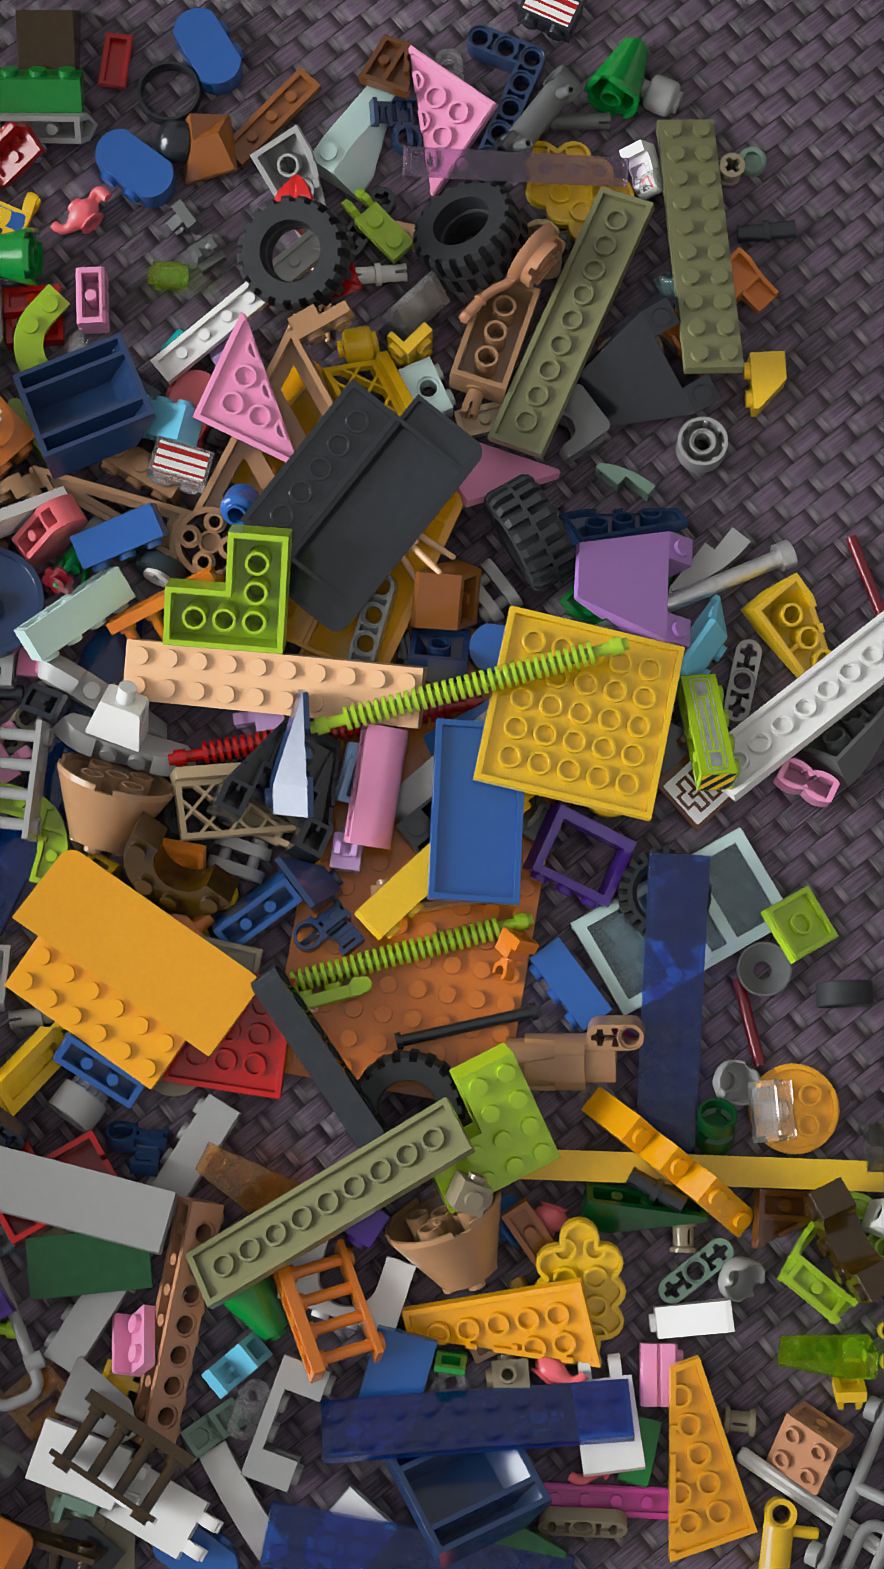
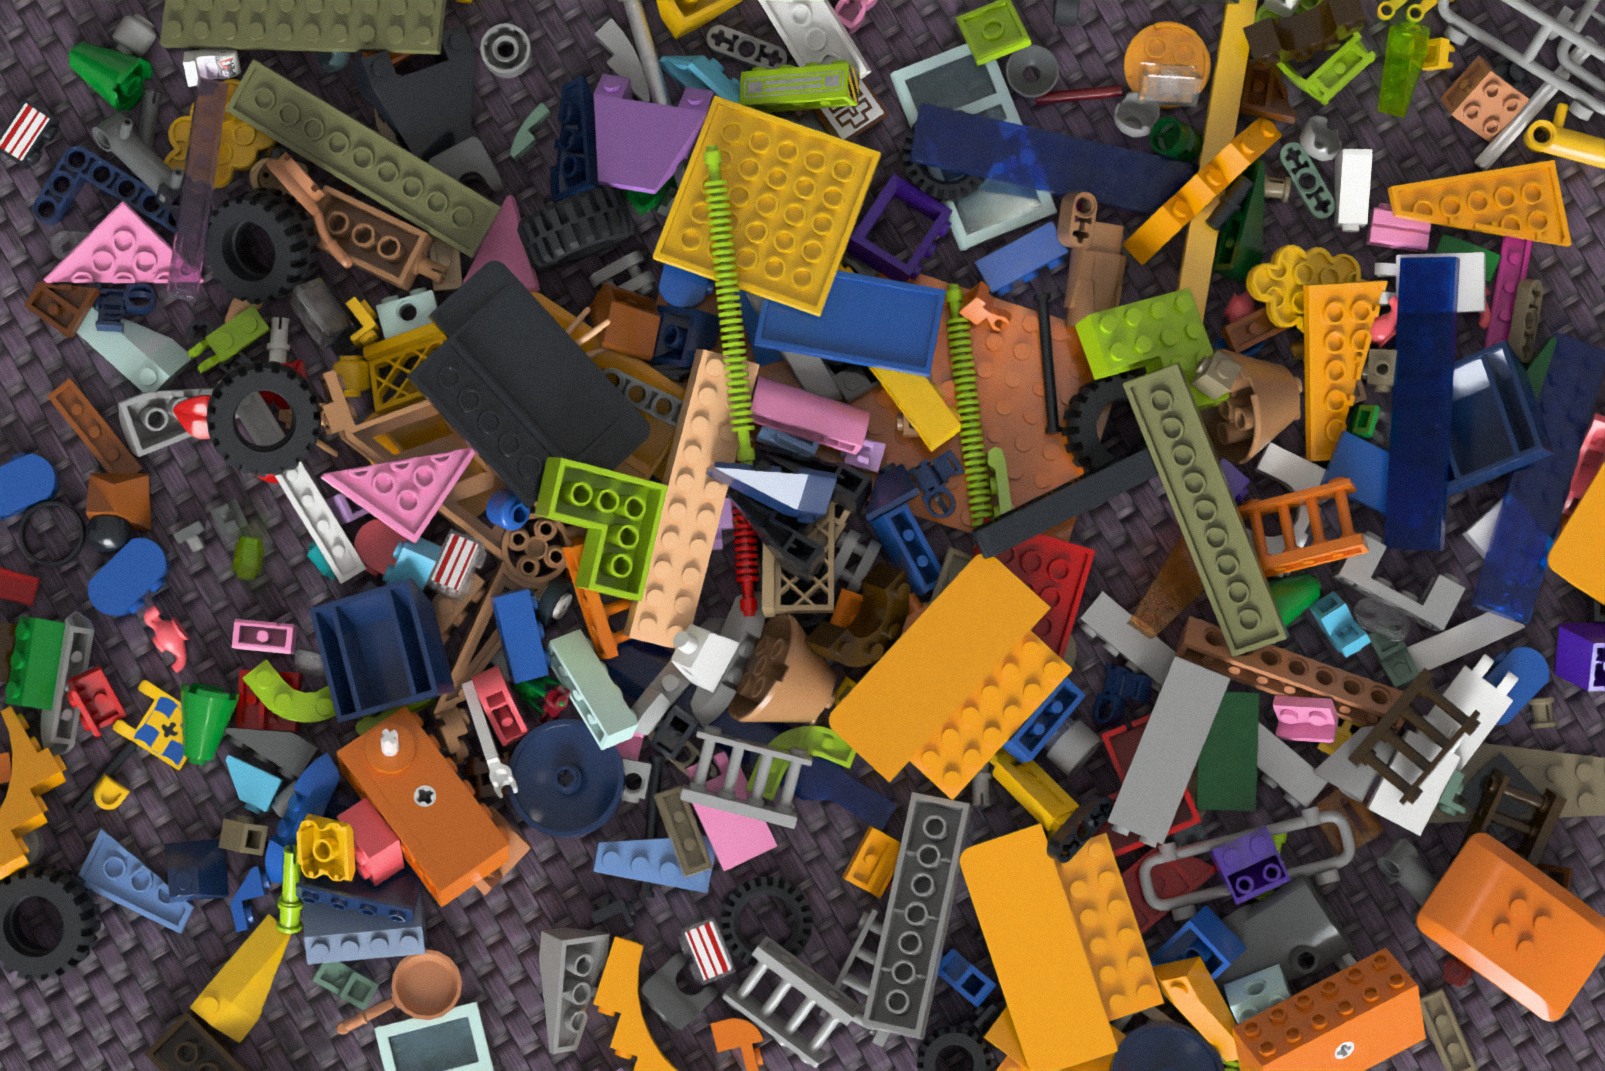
camera: 90 degrees left, 5 degrees up
dark tan bush [722,1406,756,1437] -> none

